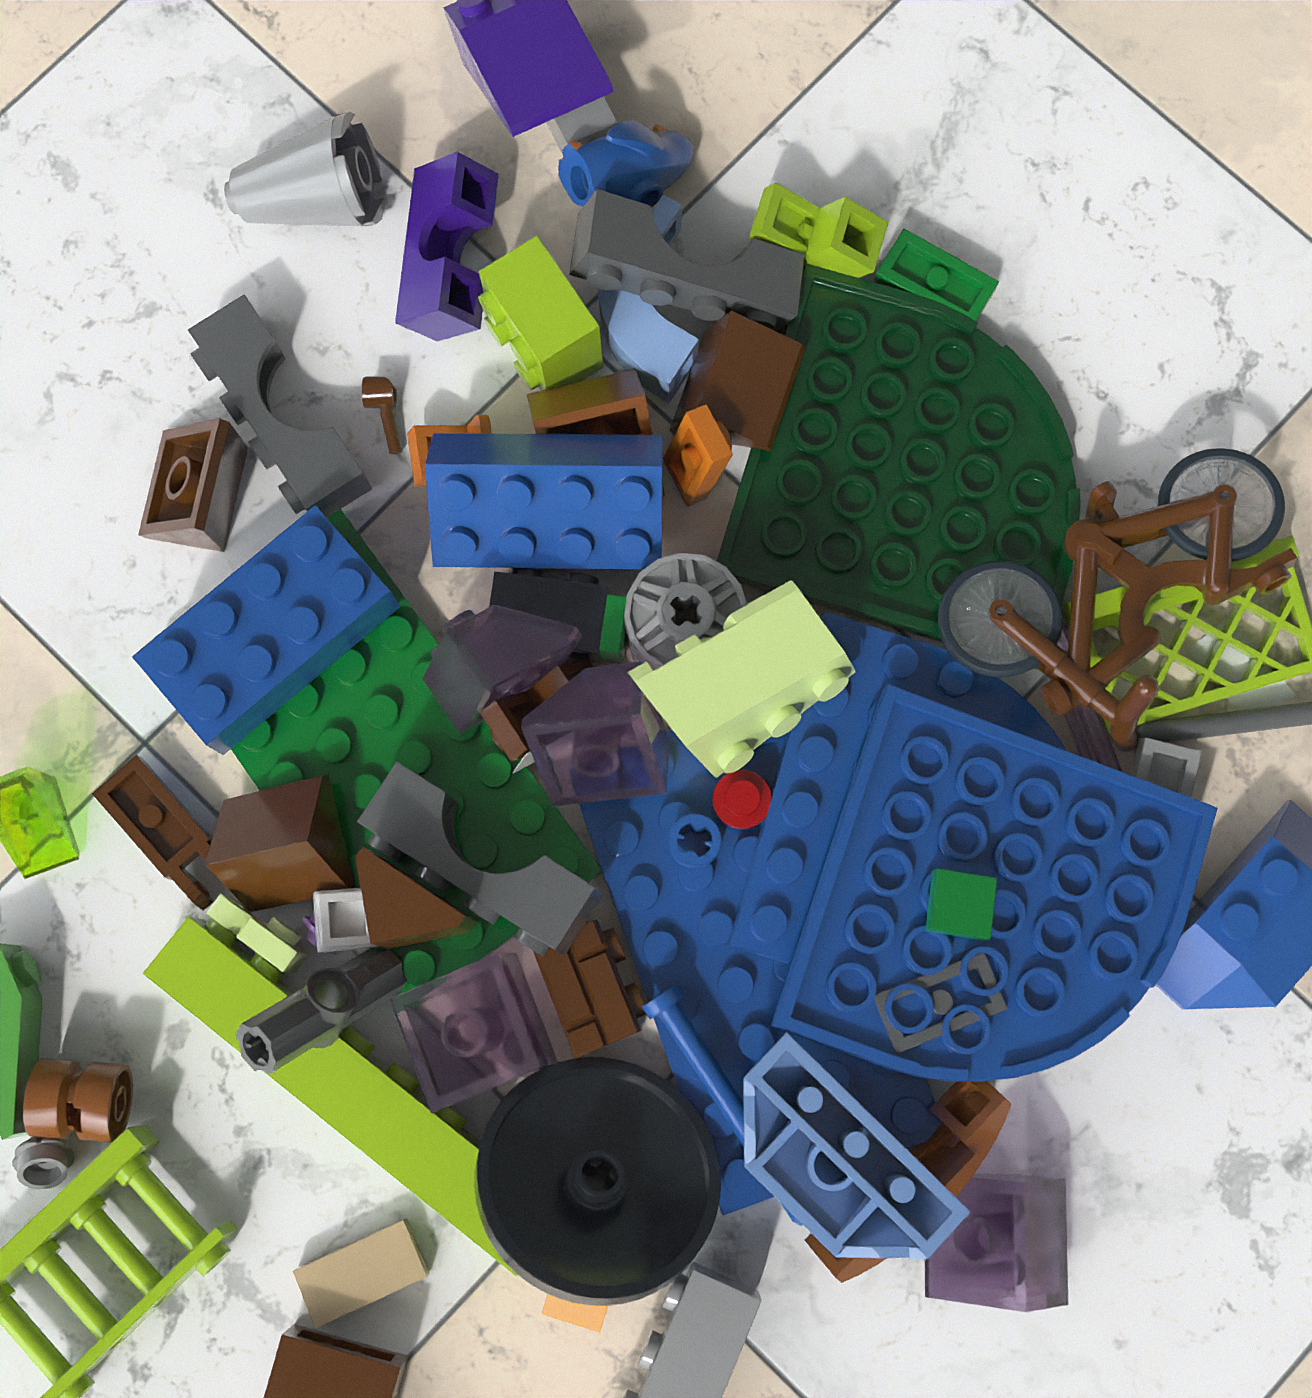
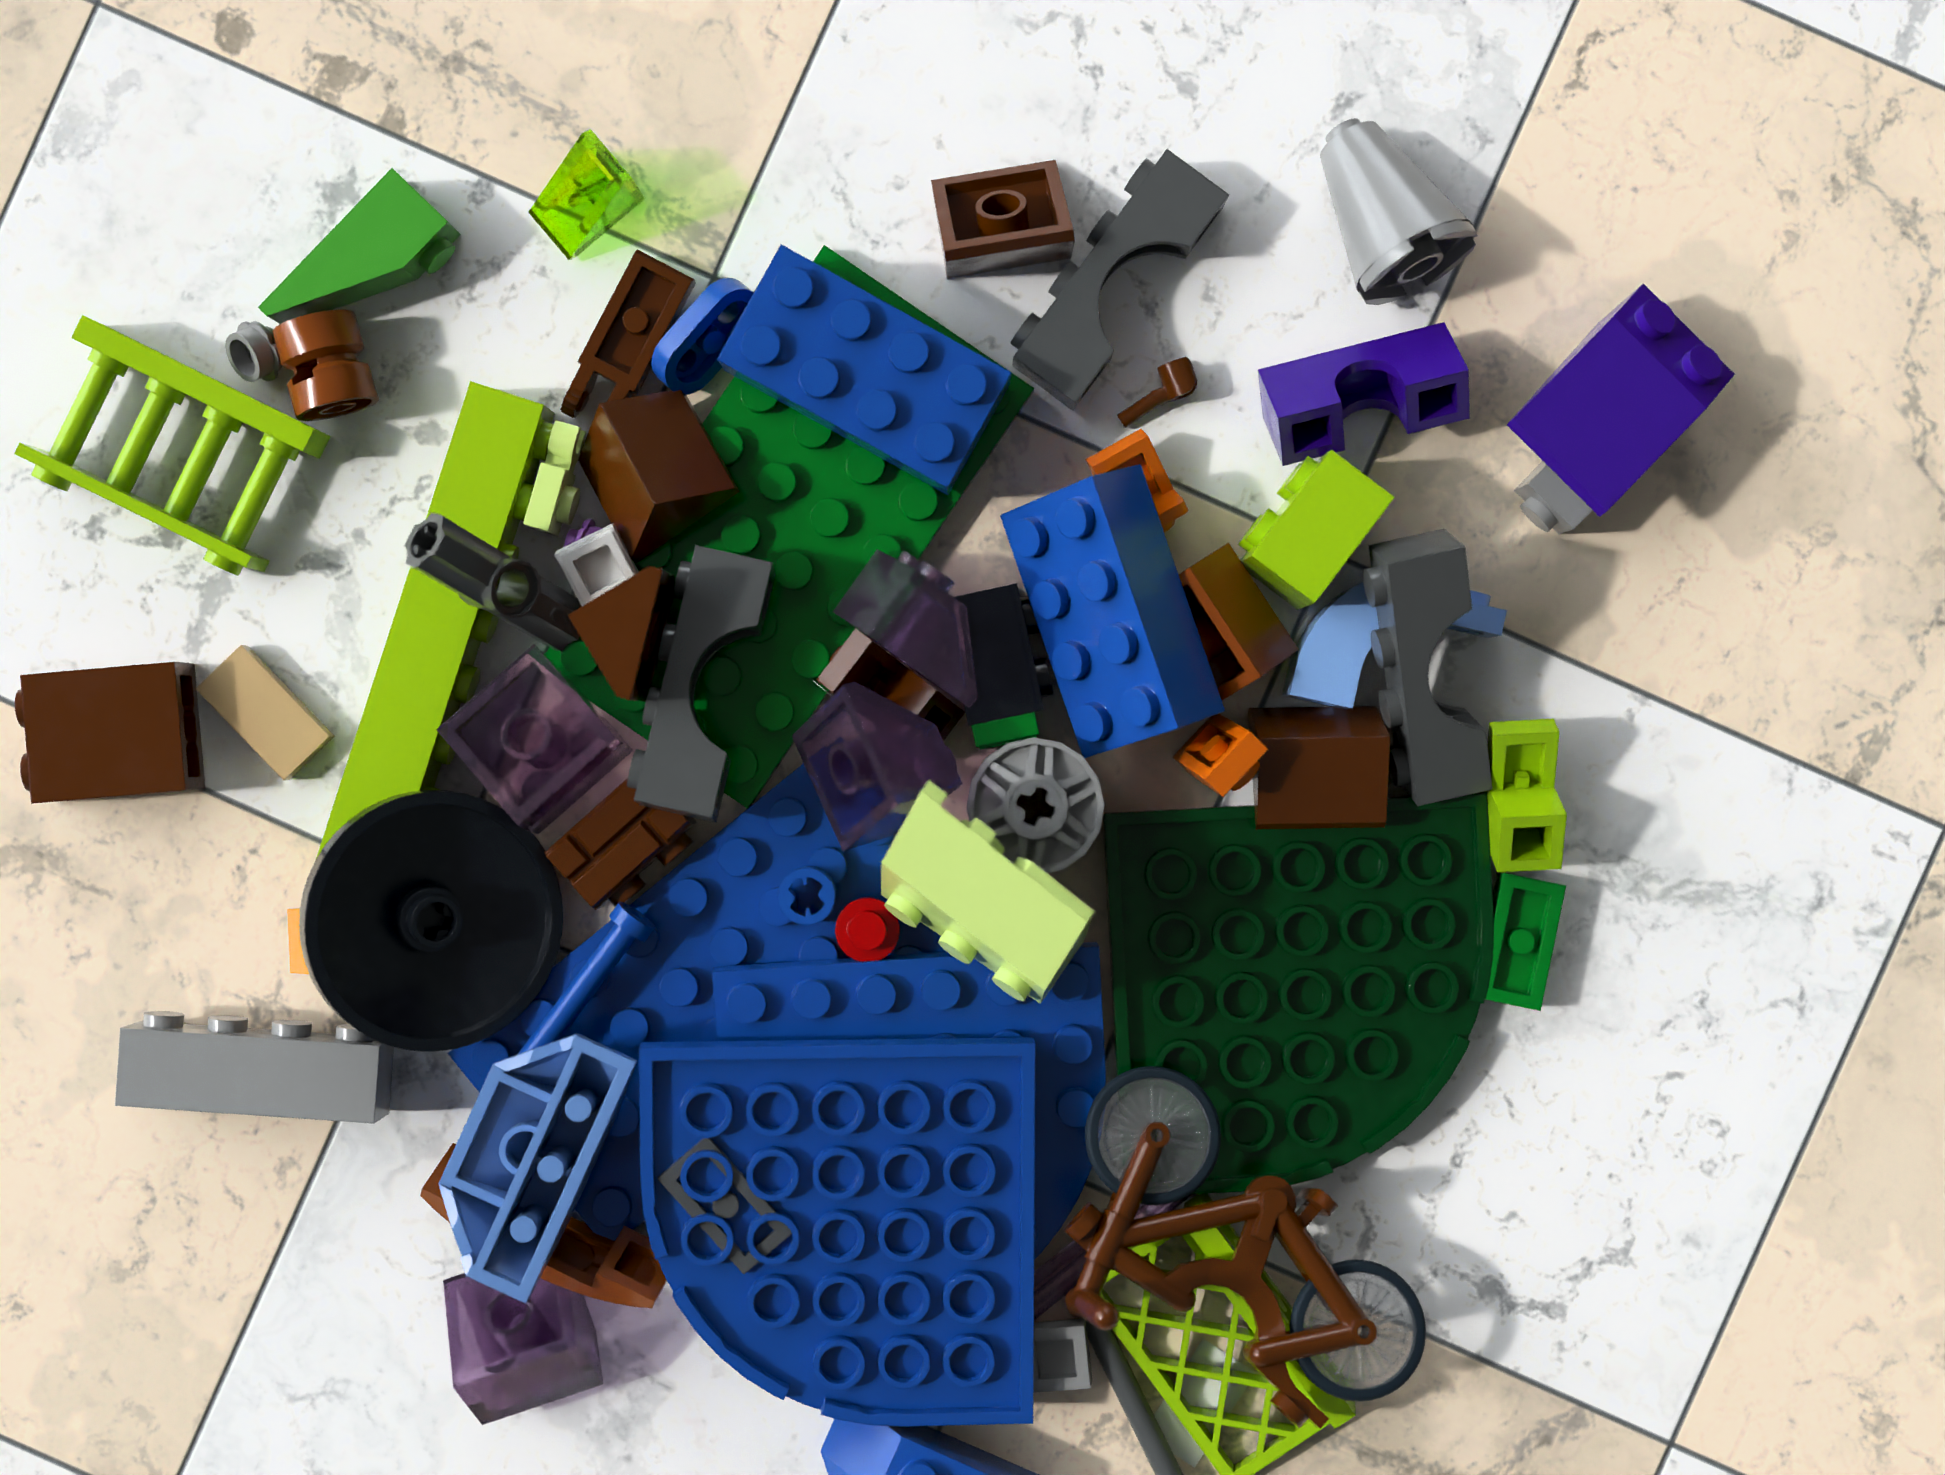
camera: 70 degrees right, 10 degrees up
blue animal [558,120,694,208] -> none
green tile [925,869,997,940] -> none
none -> blue plate [651,278,754,395]

